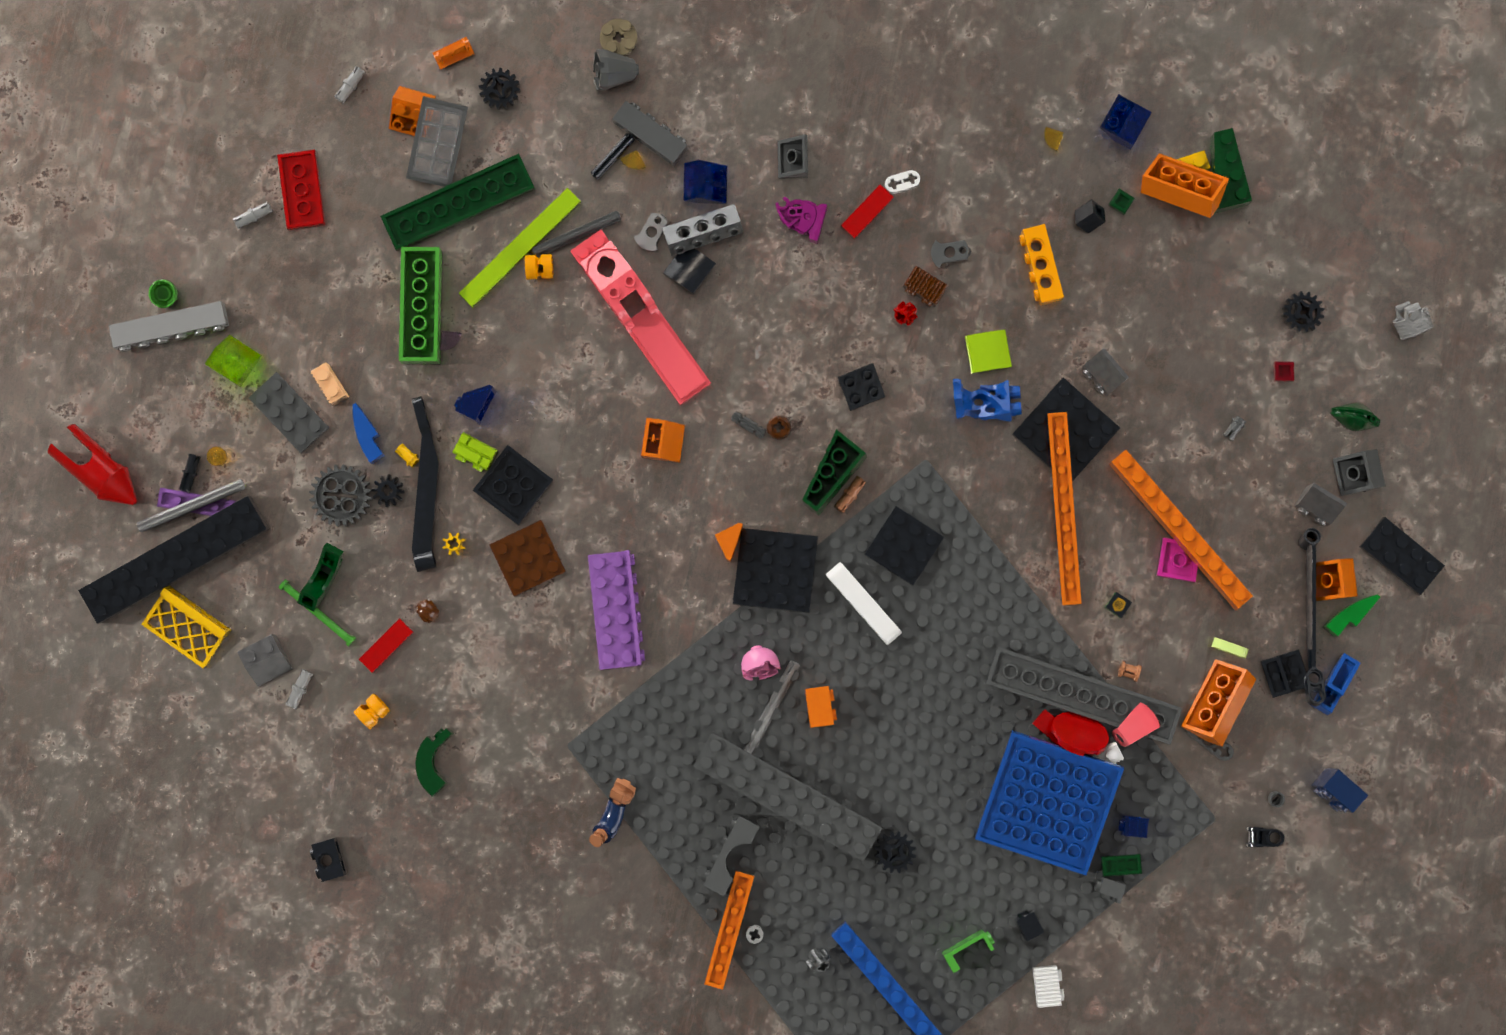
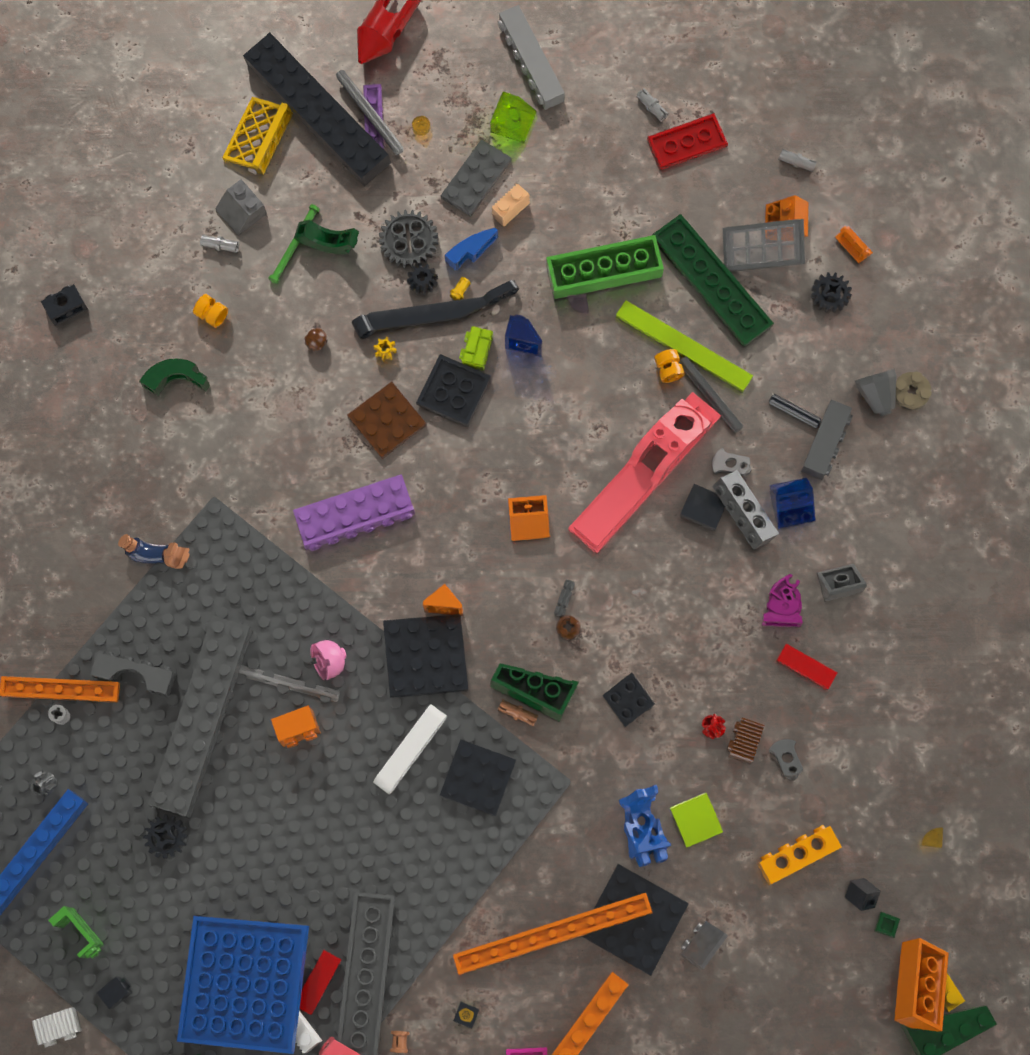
camera: 75 degrees right, 10 degrees down
bright green hair [148,279,178,308] -> none
black axle [179,454,201,492] -> none
red tile [359,618,413,673] -> none
clear yellow tile [620,150,646,170] -> none
white beam [885,170,920,194] -> none
red tile [1051,712,1109,756] -> none
clear blue slope [1100,94,1152,150] -> none

